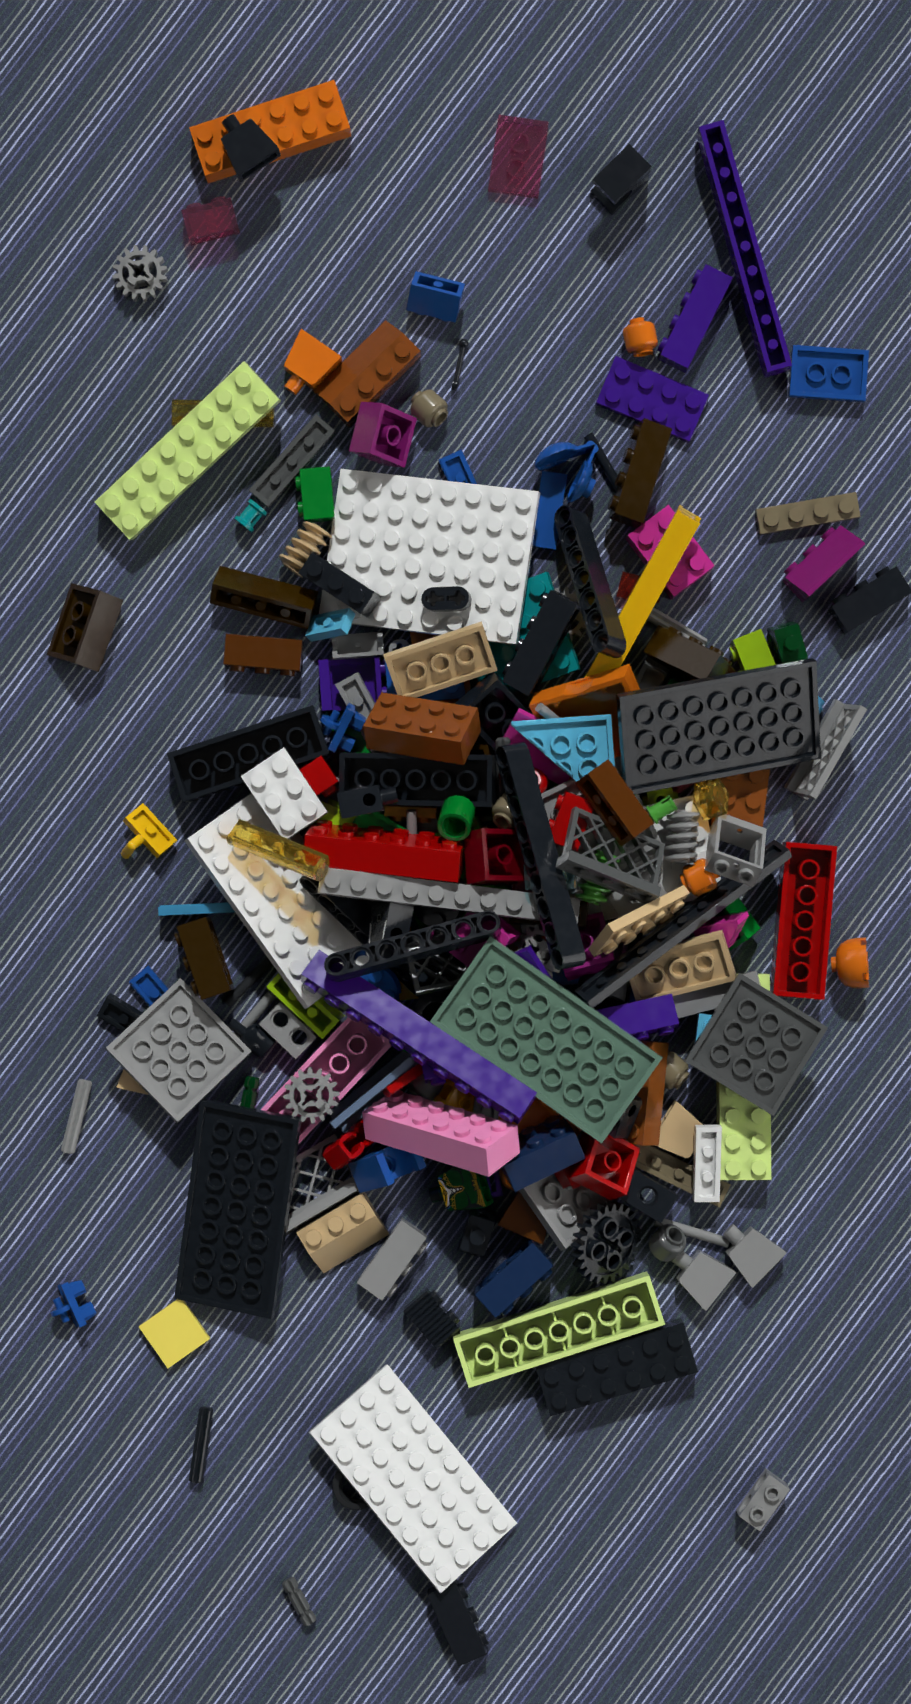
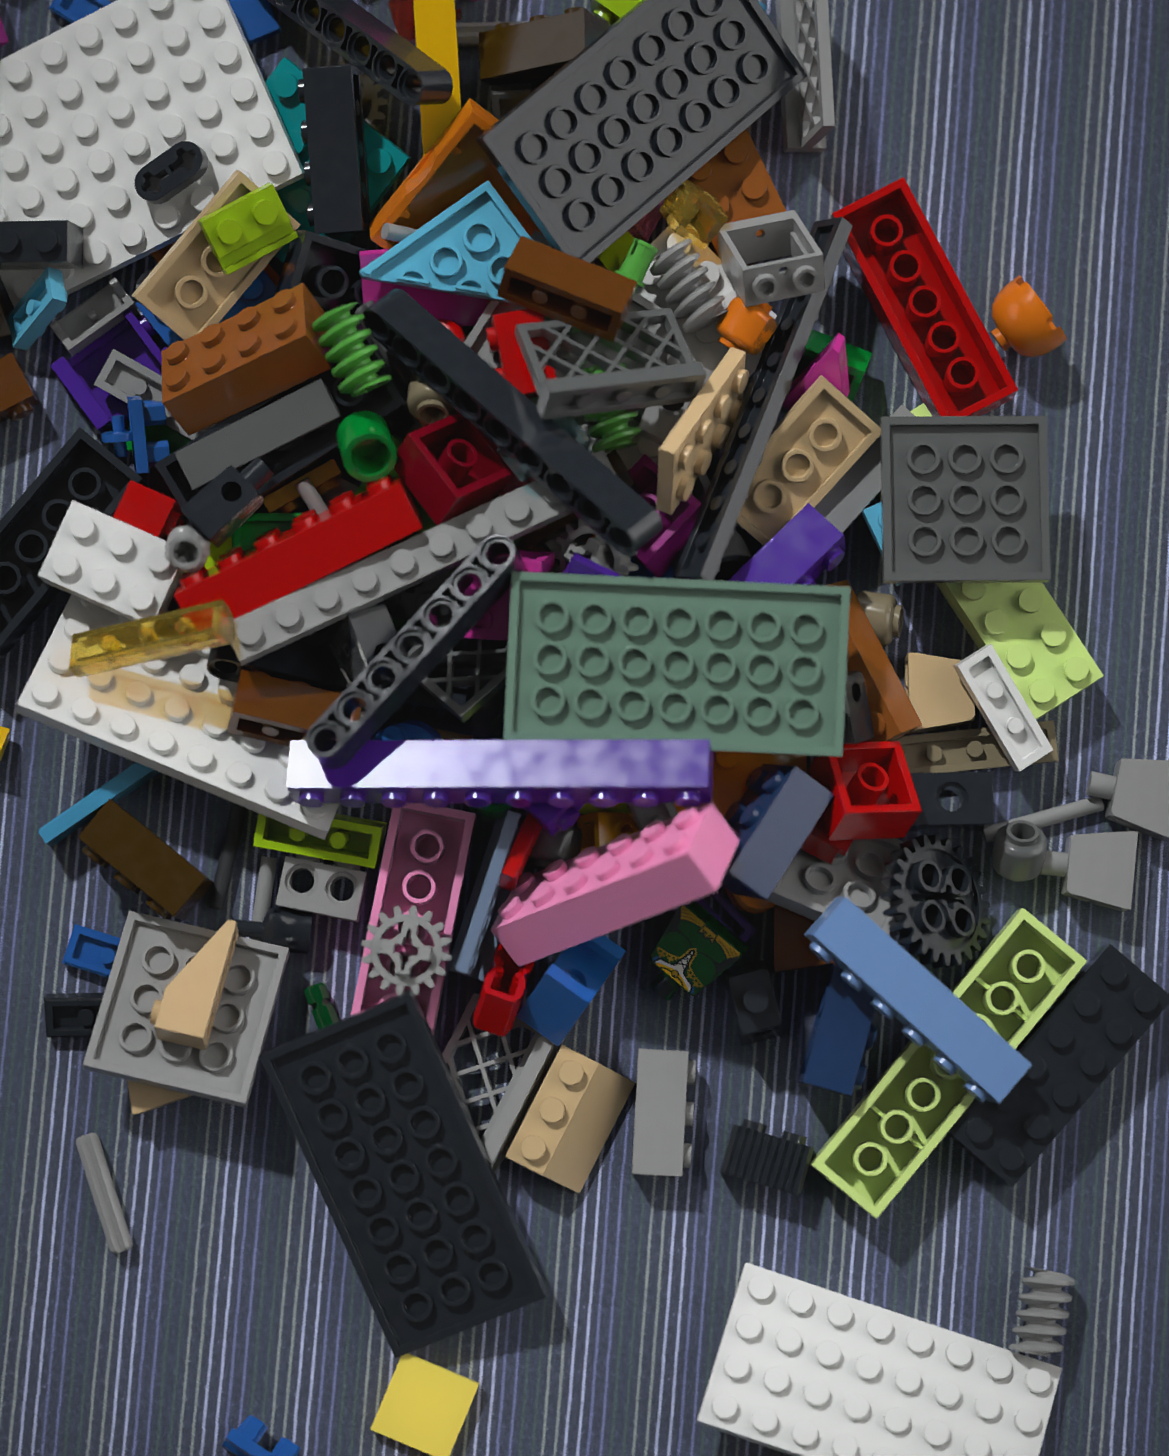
camera: 35 degrees left, 5 degrees down
none -> tan slope [150,919,239,1050]
none -> light grey piece [165,526,210,572]
none -> dark grey tile [175,379,342,490]
none -> lime plate [197,182,298,275]
none -> reddish brown brick [226,670,361,747]
none -> bright green piece [312,302,391,396]
none -> medium blue brick [804,897,1032,1103]
none -> light grey piece [1009,1266,1075,1357]

